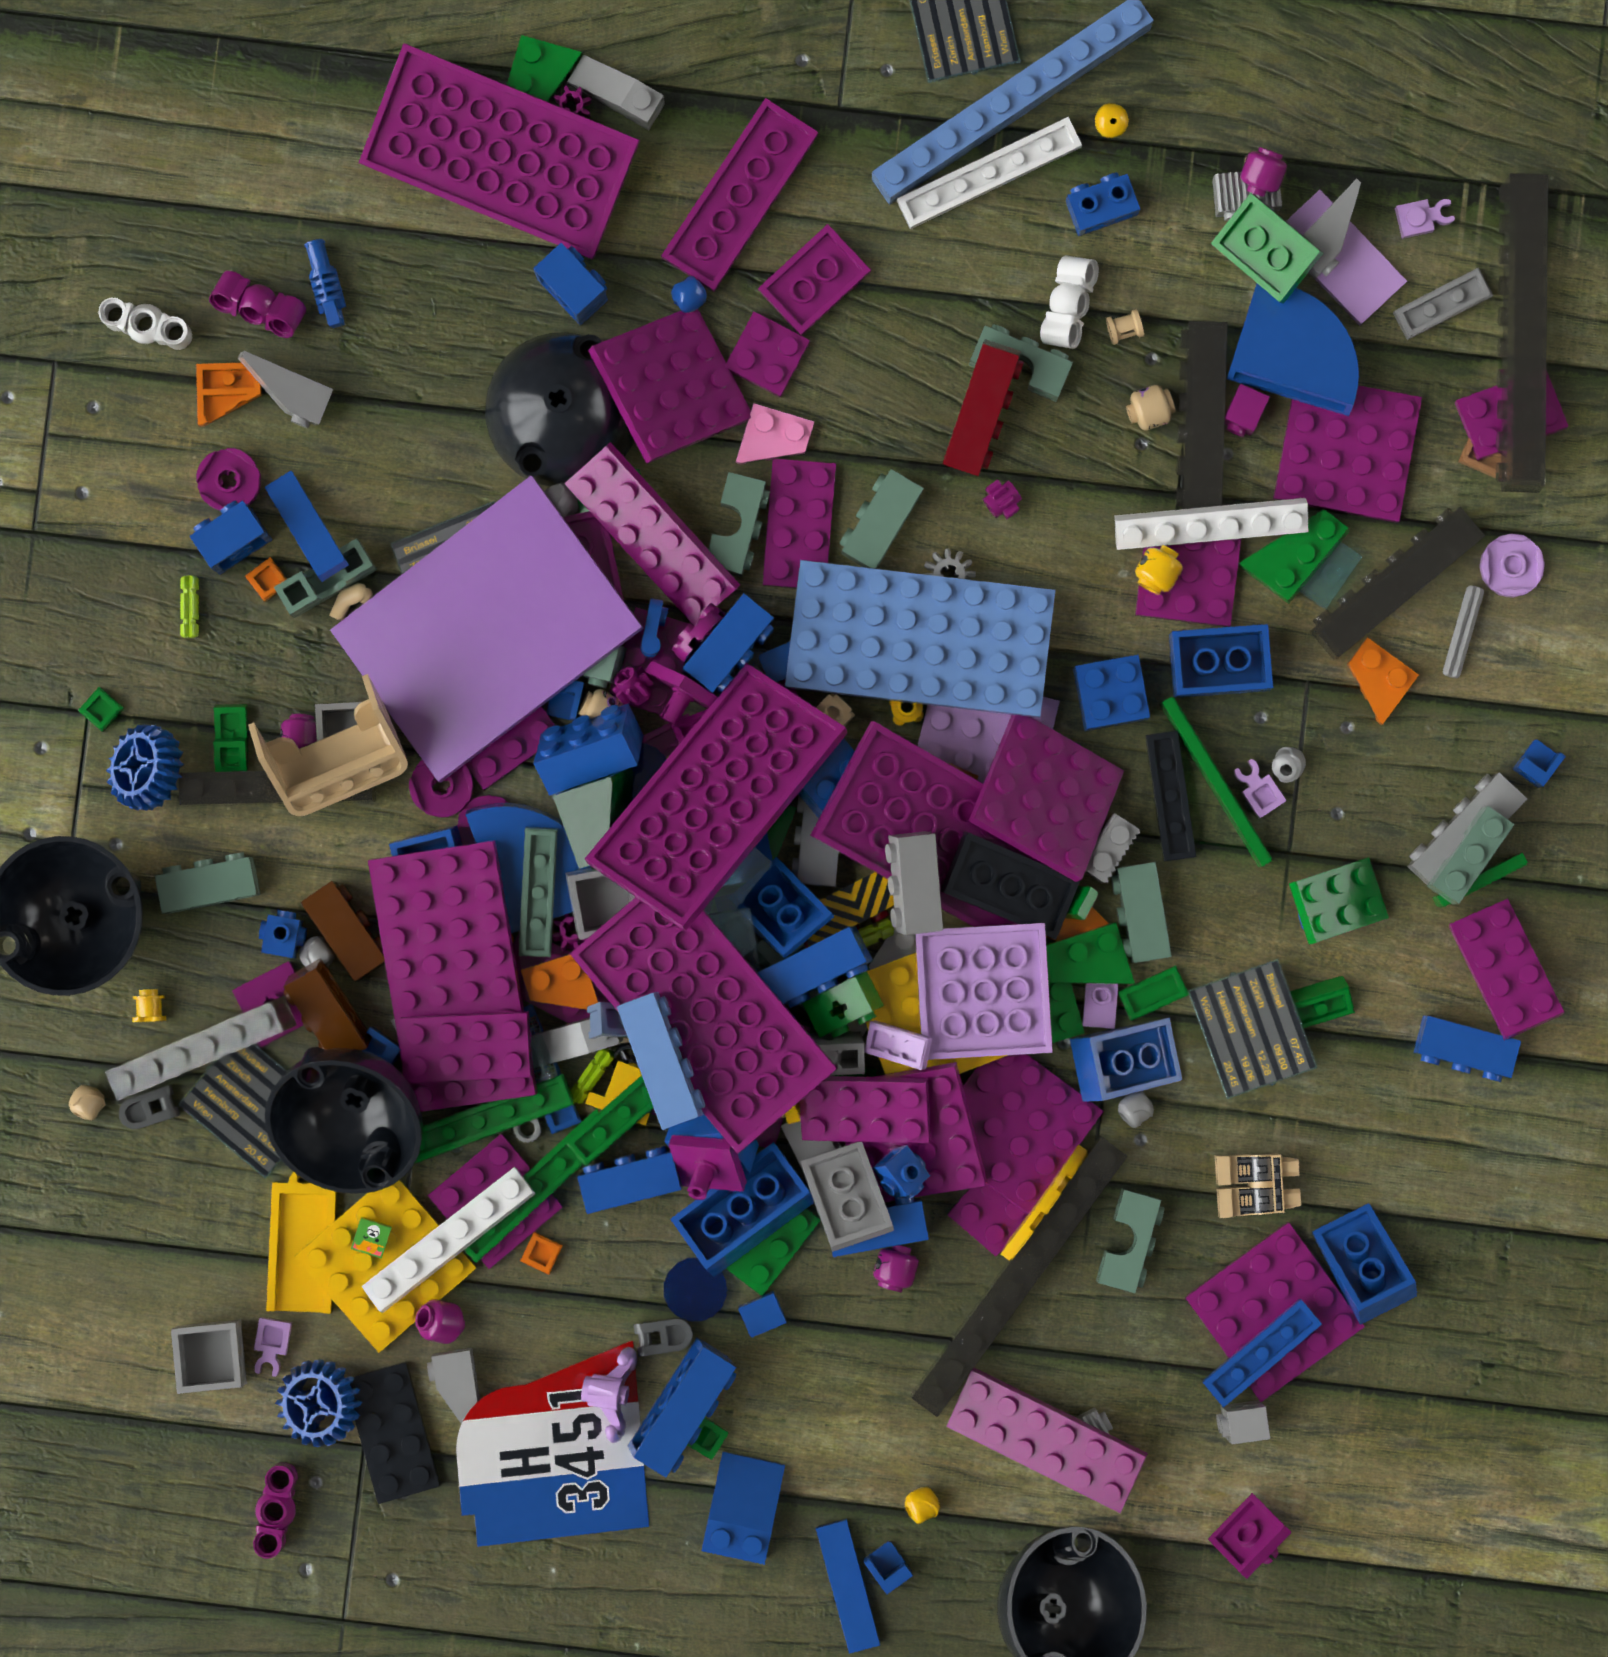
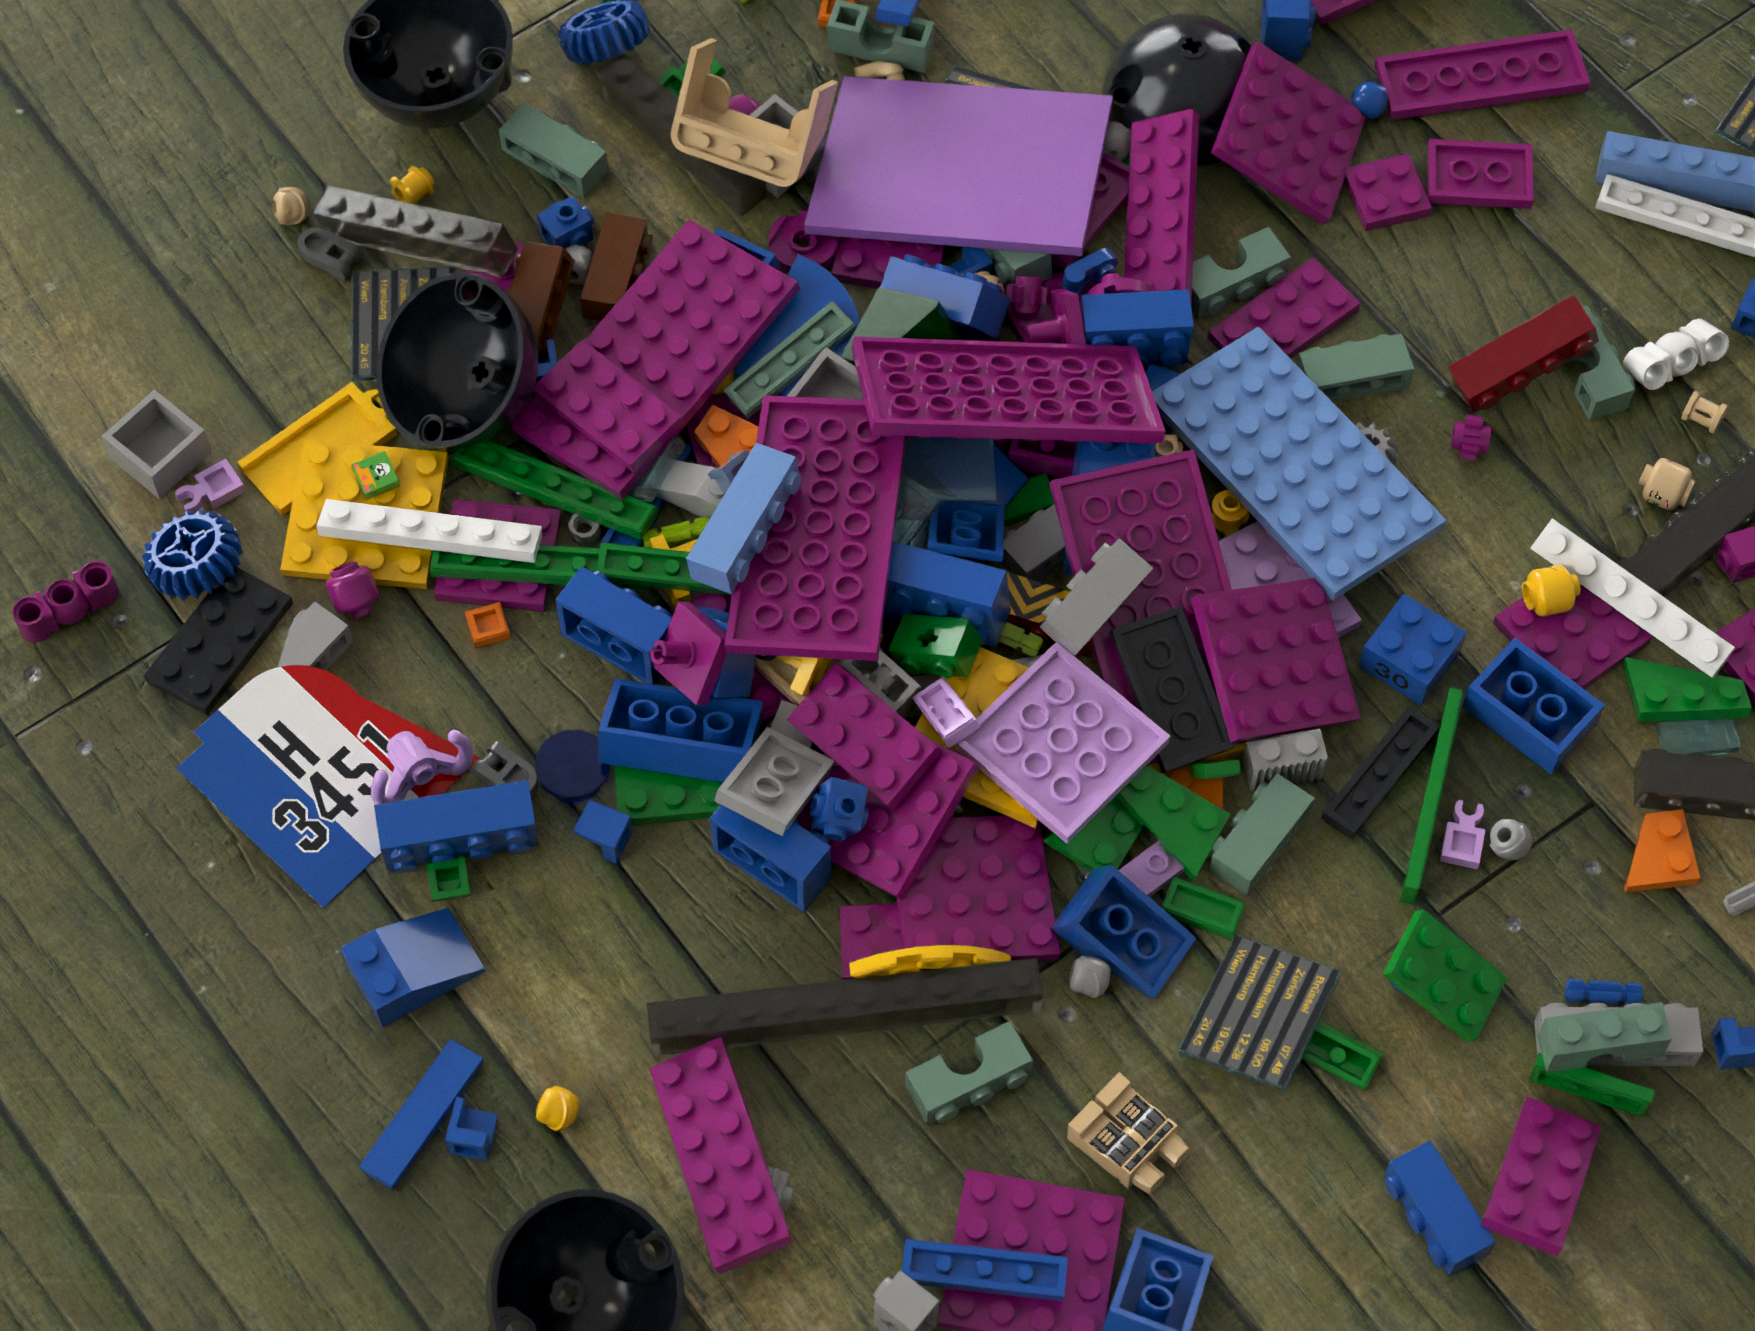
camera: 45 degrees right, 25 degrees down
bright pink wing [736,404,814,465] -> none
magenta head [873,1245,919,1293] -> none
none -> blue axle [1564,979,1643,1005]

